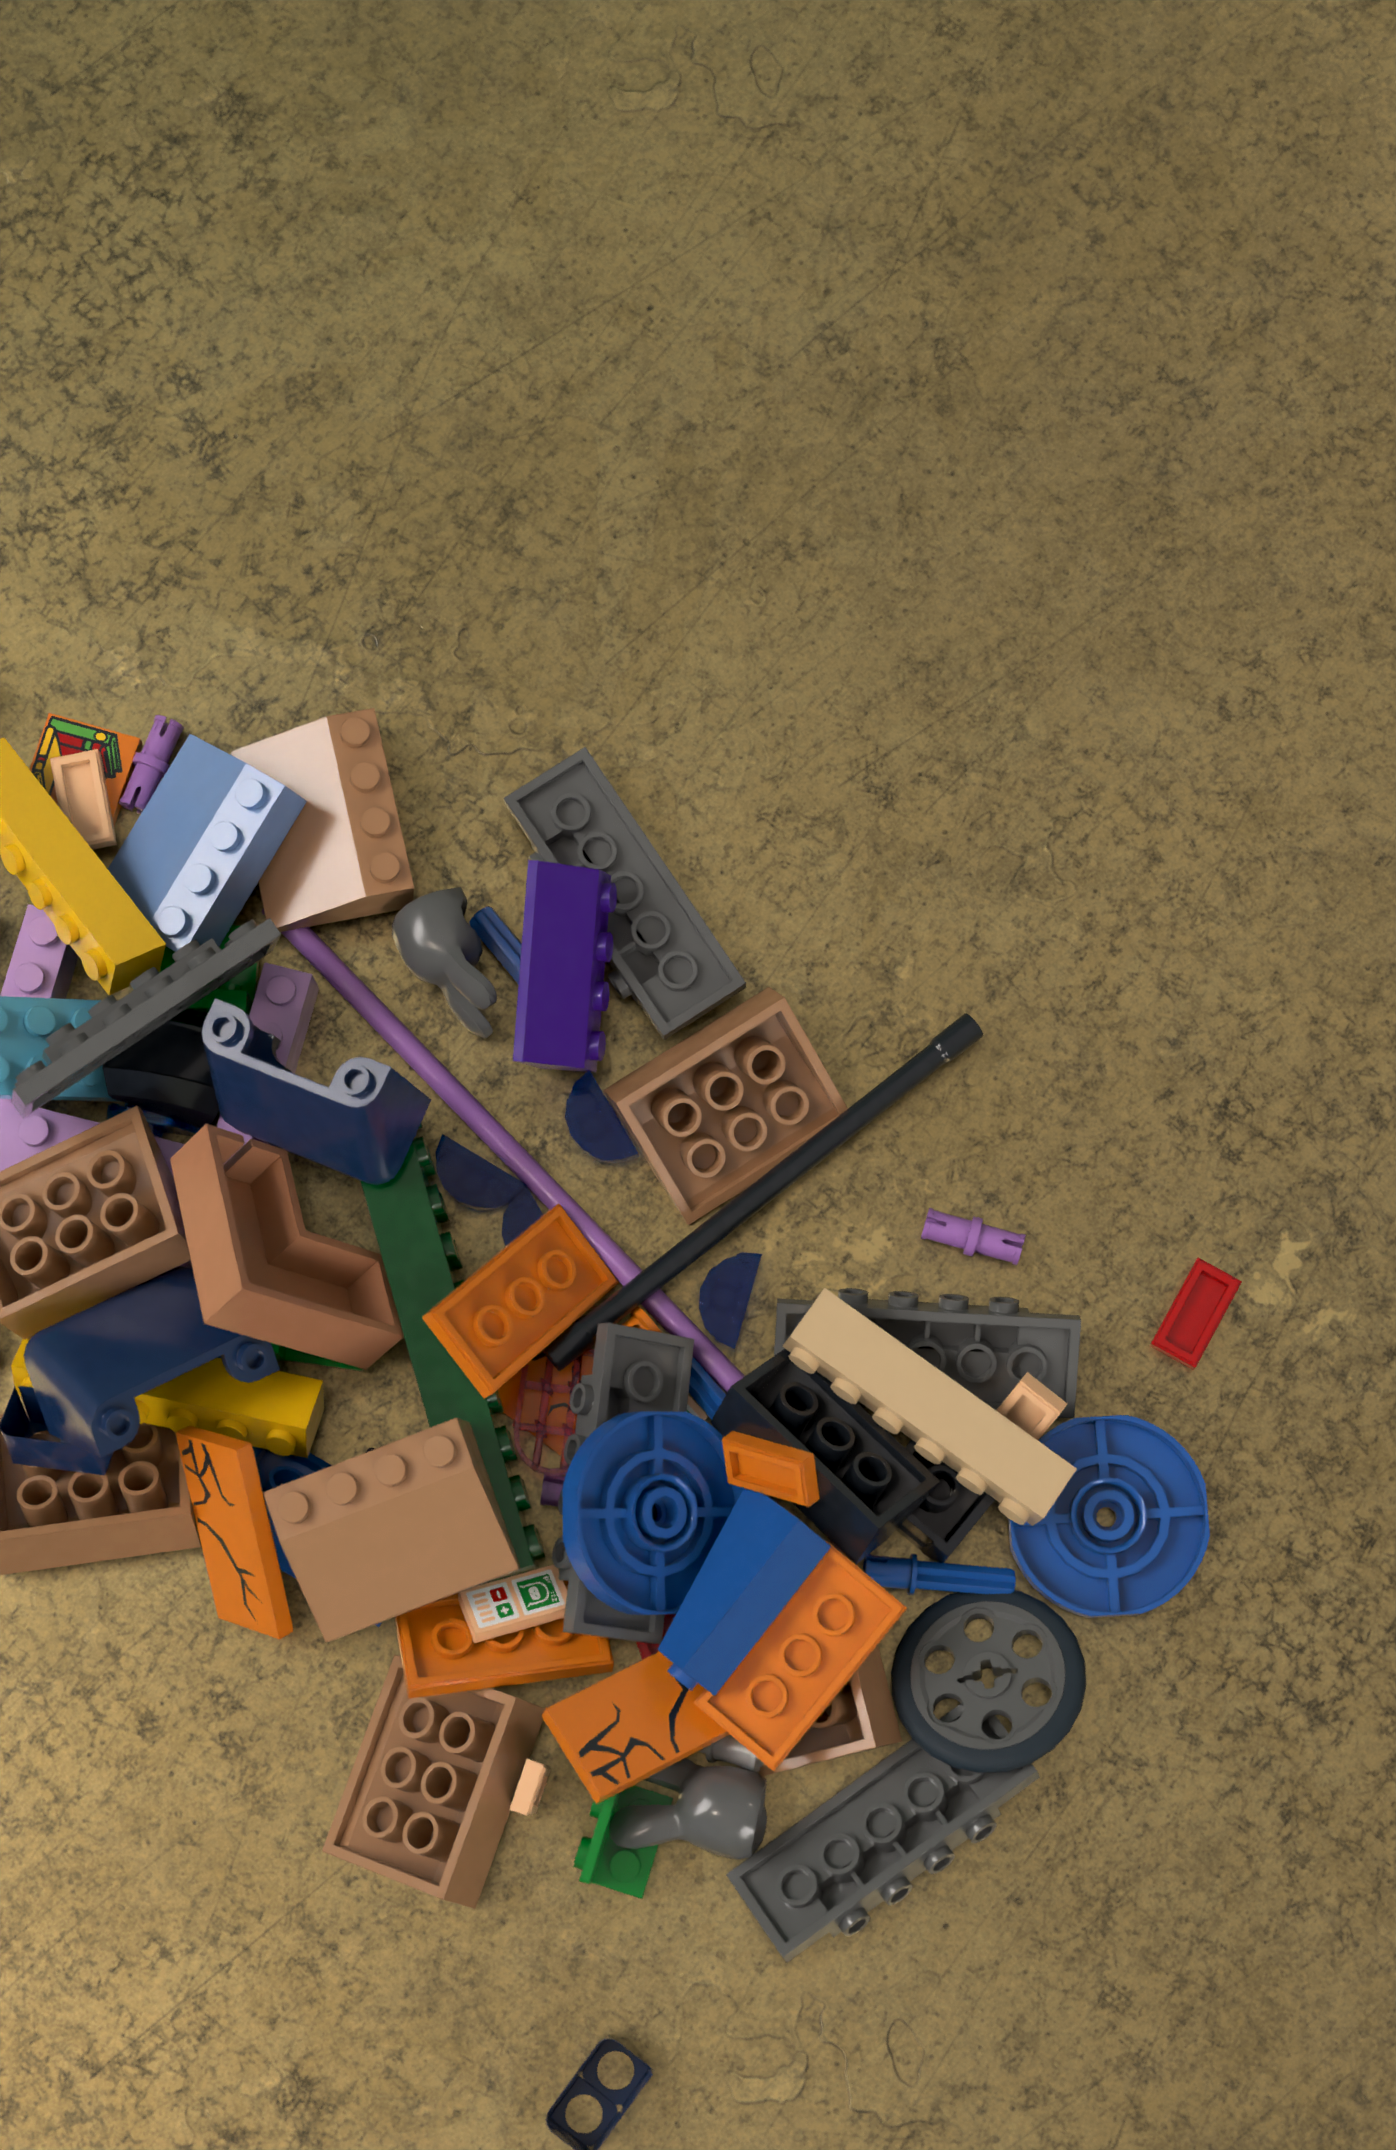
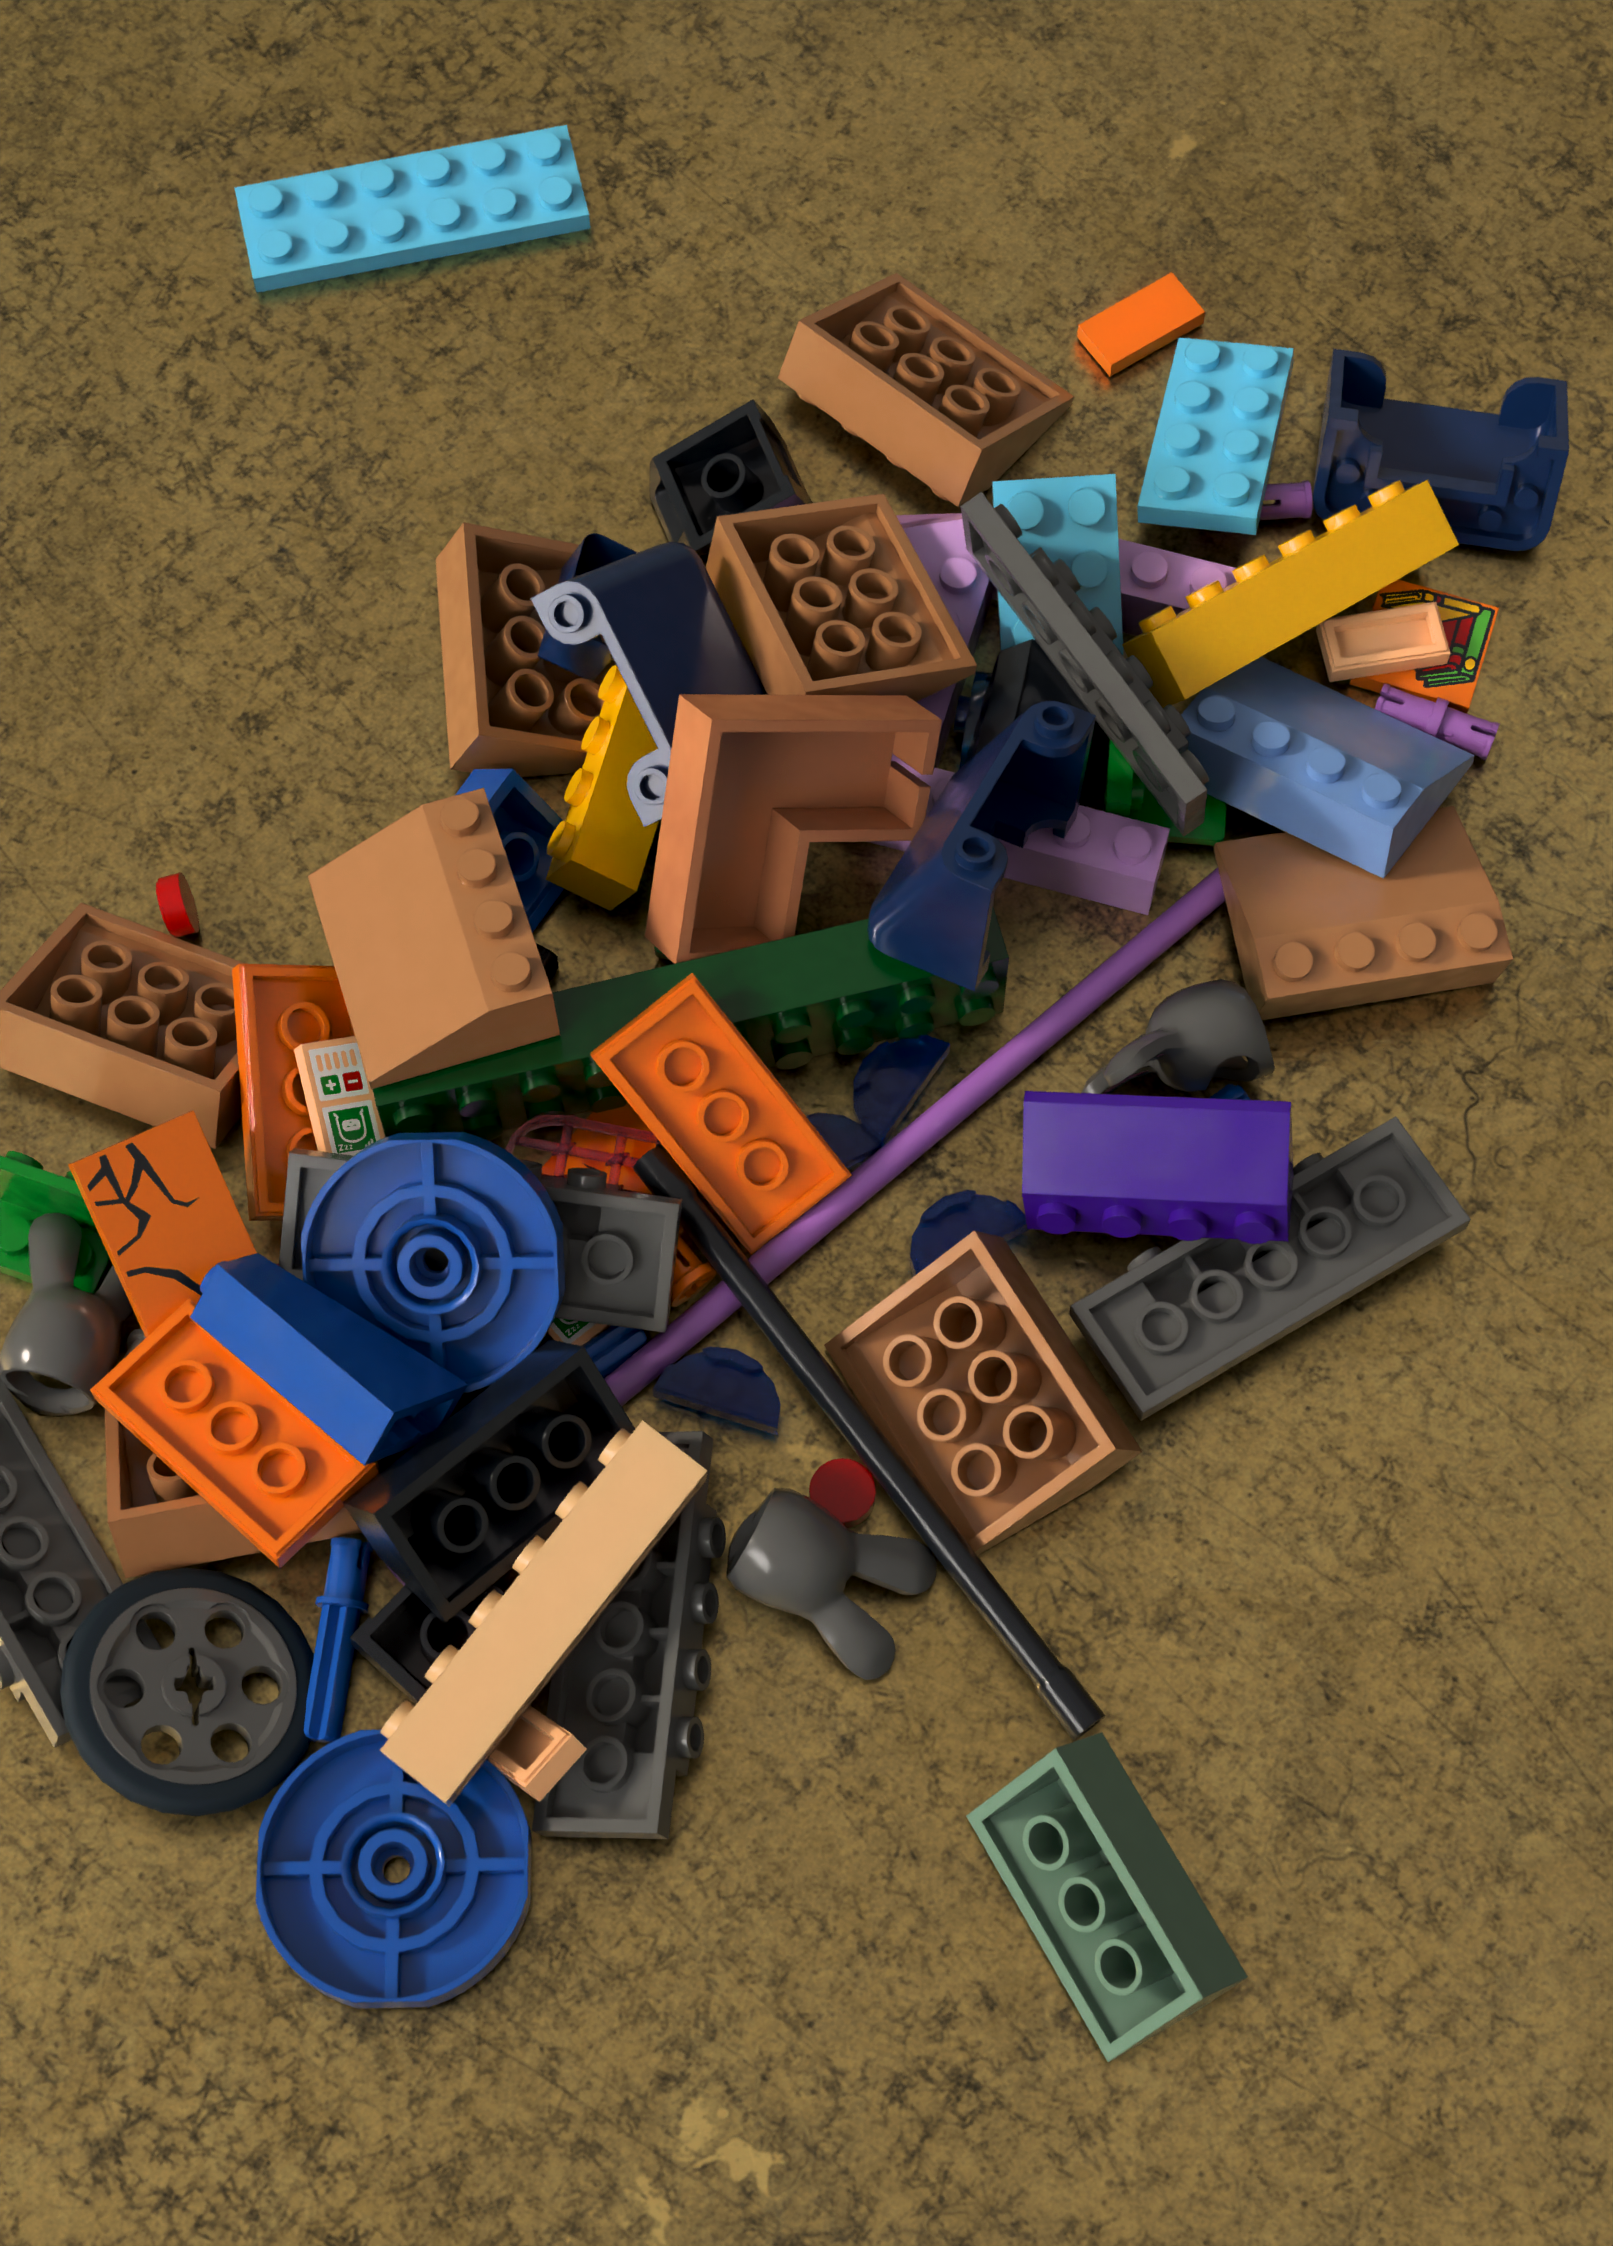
camera: 90 degrees right, 10 degrees down
orange tile [175,1425,293,1639] -> none
light nougat tile [509,1759,551,1816] -> none
orange tile [722,1431,820,1507] -> none
medium lavender pin [921,1208,1026,1265] -> none
red tile [1149,1258,1242,1370] -> none
none -> red tile [156,872,199,938]
none -> dark grey piece [726,1488,937,1680]
none -> red tile [809,1458,876,1528]
none -> sand green slope [966,1732,1248,2062]

